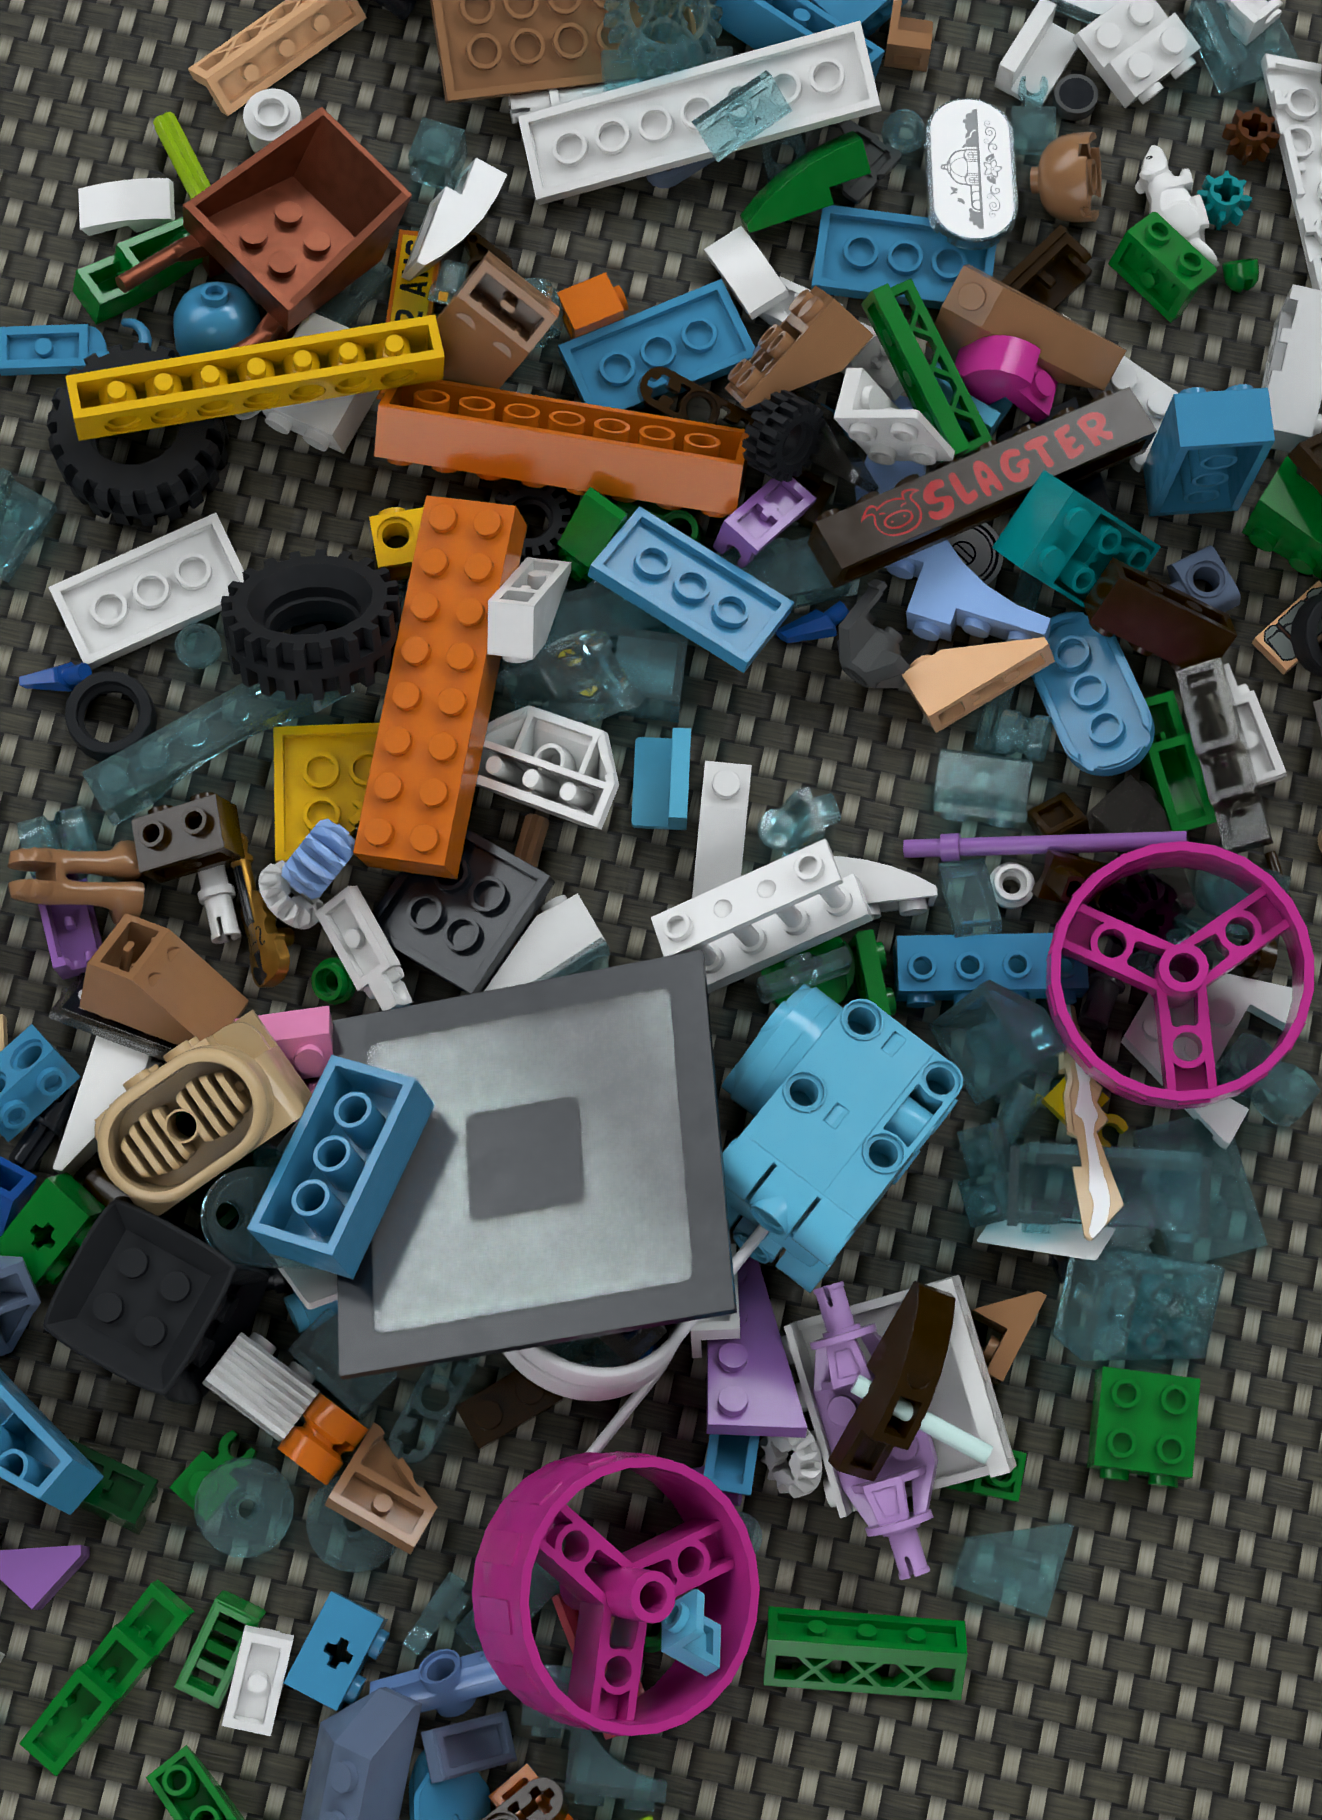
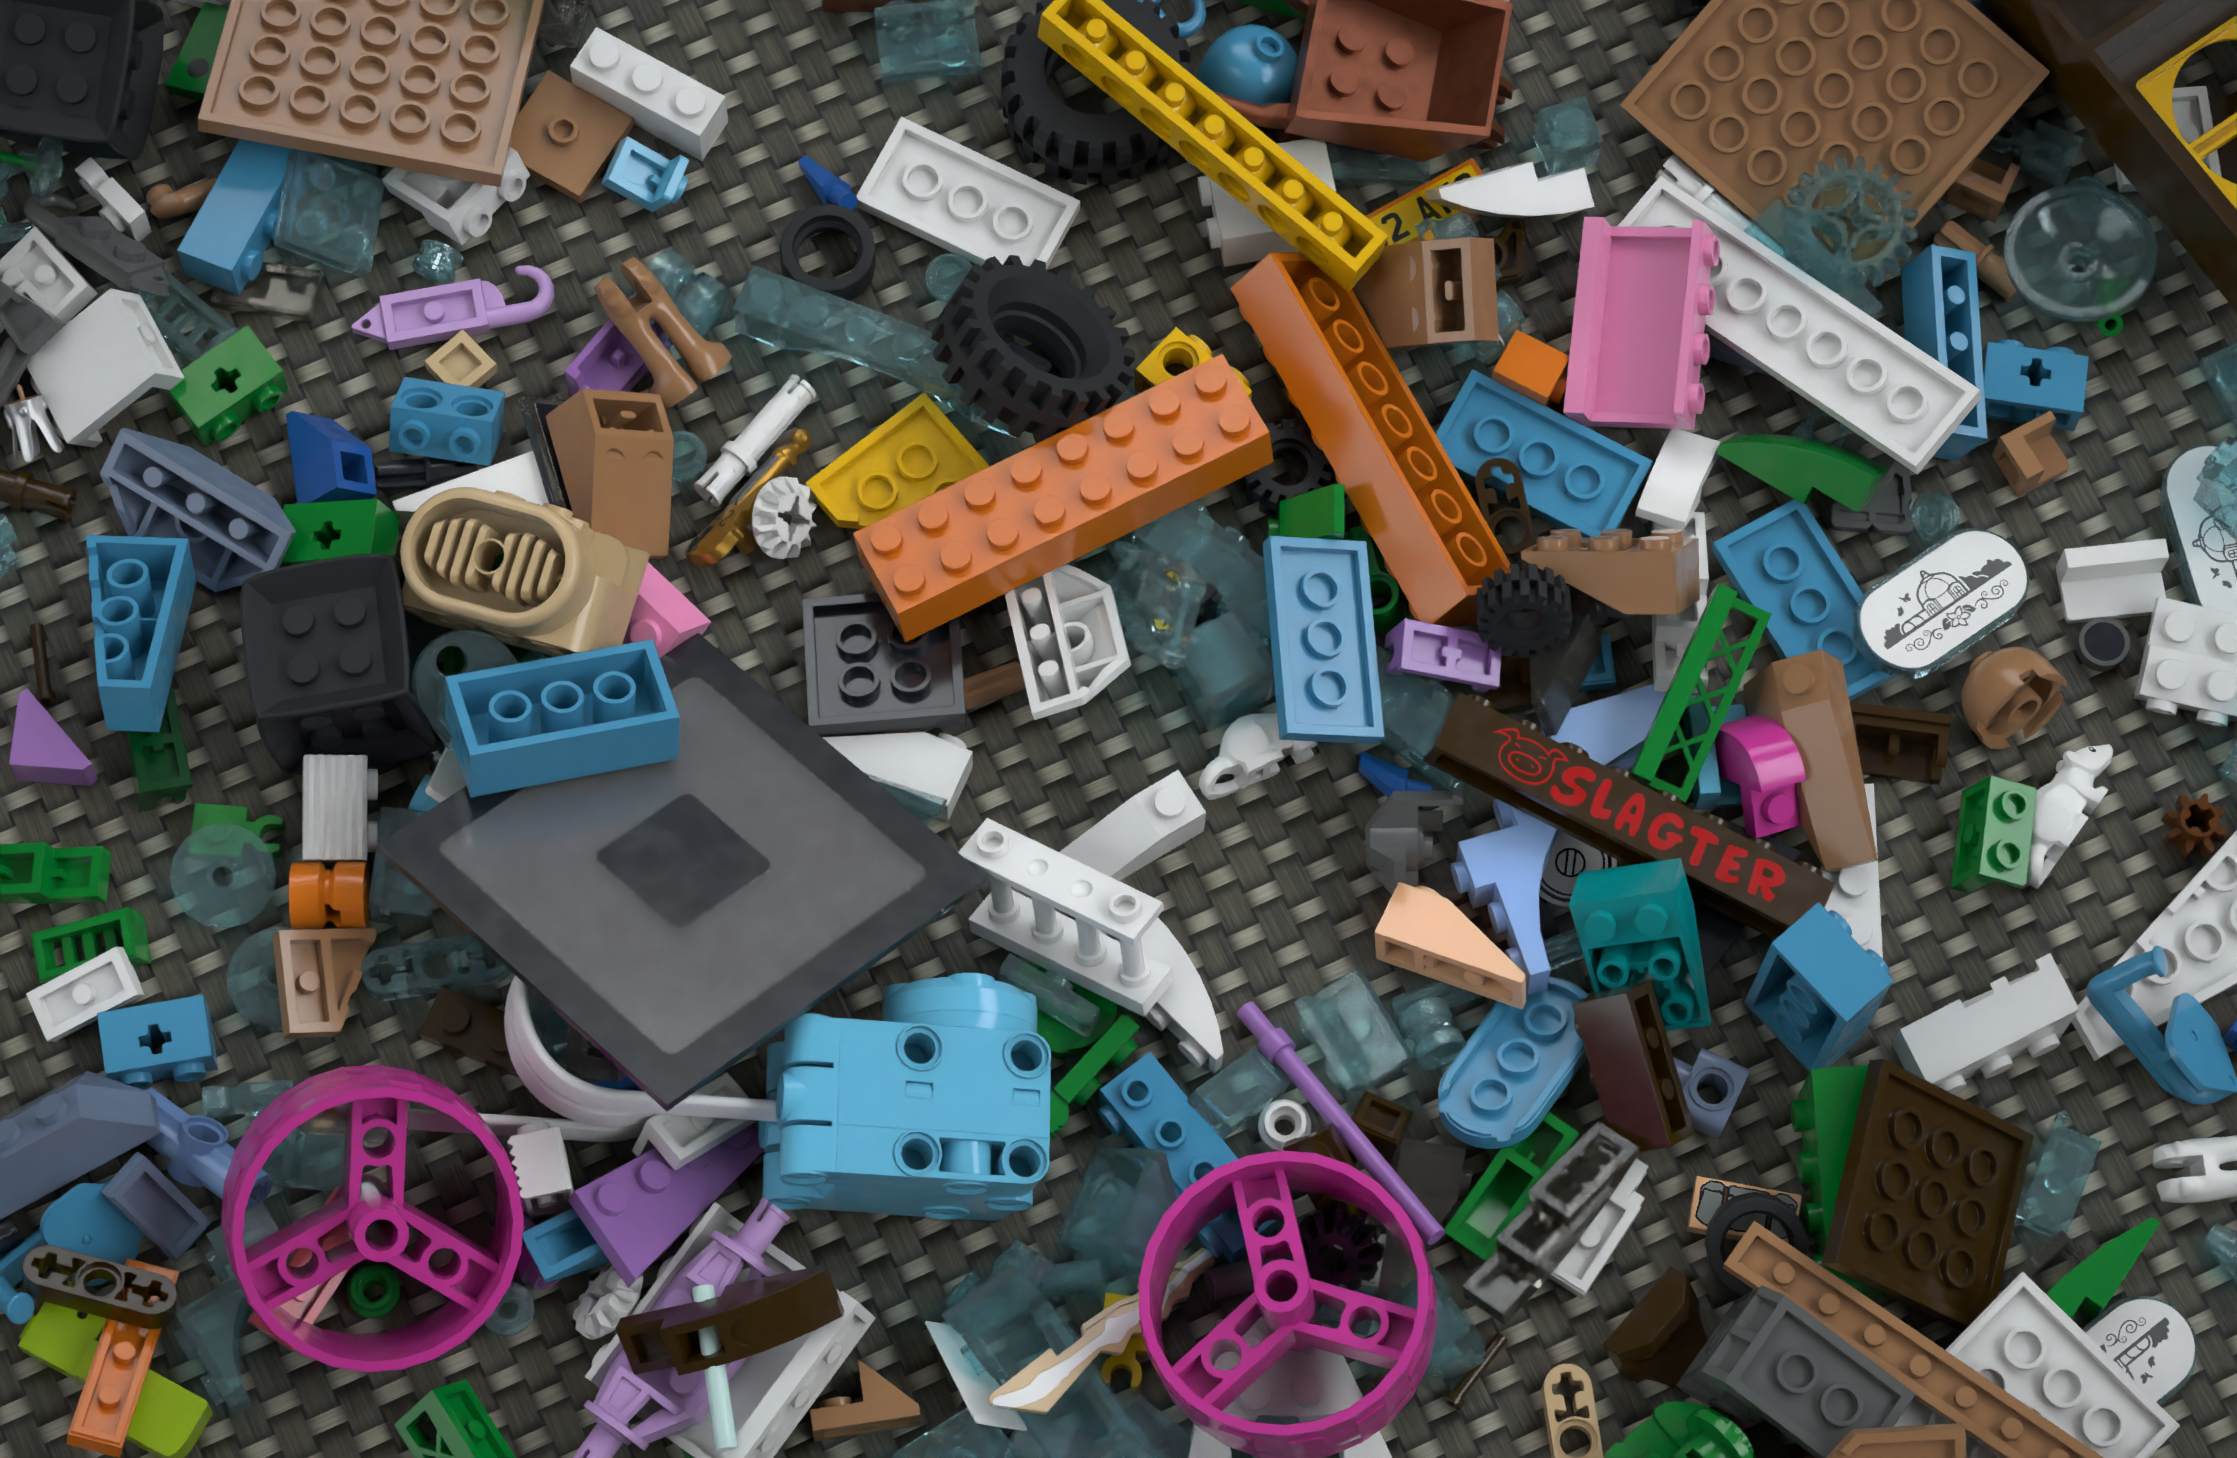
camera: 50 degrees right, 5 degrees down
dark brown brick [131,792,245,883] -> none
light blue gear [281,818,355,900] -> none
green plate [311,957,356,1005] -> none
white hinge [315,886,413,1011] -> none
white slope [487,557,571,663] -> none
medium azure panel [631,728,691,830] -> none
medium azure bracket [661,1589,721,1676] -> none
clear light blue plate [692,70,792,162] -> none
clear light blue hips [757,786,841,857] -> none
white bracket [834,368,955,465] -> none
clear light blue plate [1010,76,1056,155] -> none
teal gear [1196,170,1252,230] -> none
green hinge [1222,258,1259,292] -> none
none -> white brick [507,1122,574,1219]
none -> clear light blue plate [672,431,707,482]
none -> white animal [1199,713,1317,800]
none -> bright pink panel [1563,217,1720,430]

